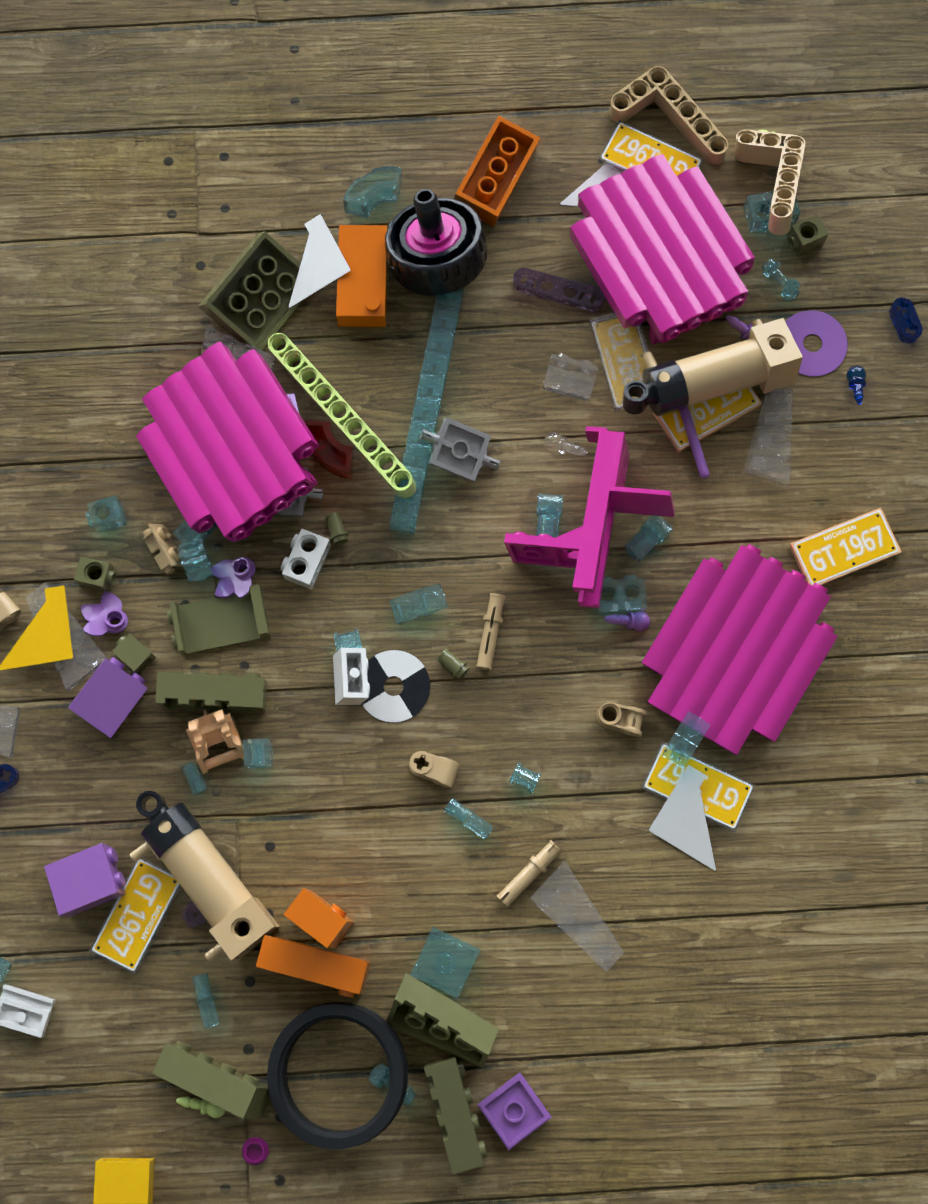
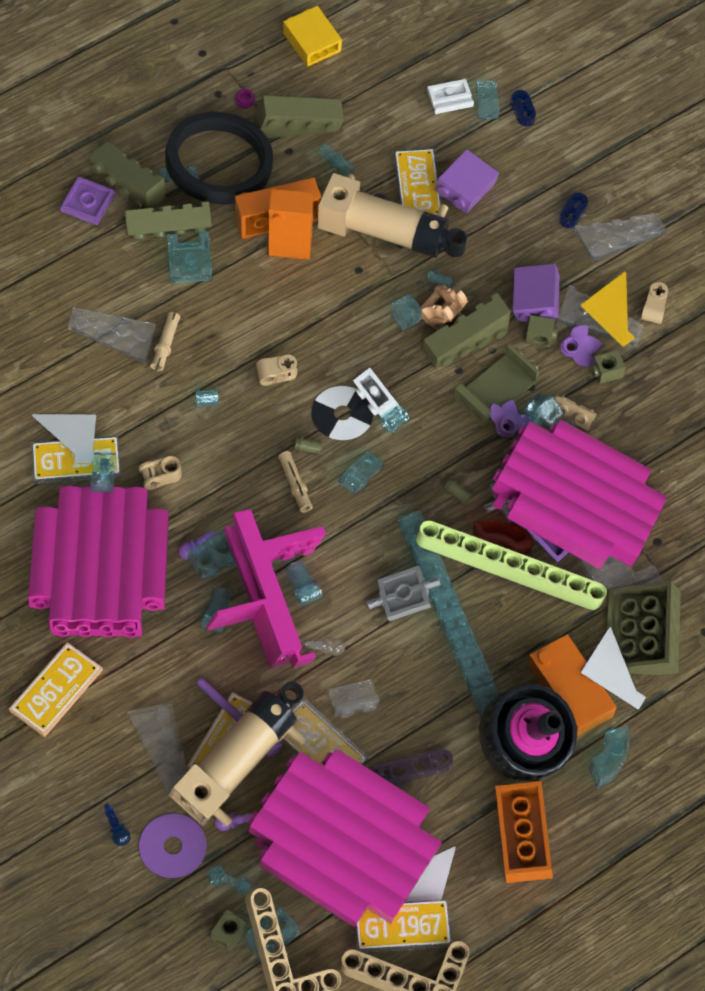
camera: 145 degrees right, 15 degrees down
clear light blue brick [85,495,127,533] -> none
white brick [280,529,331,590] -> none
clear light blue axle [444,798,493,839] -> none
clear blue beam [889,297,923,344] -> none

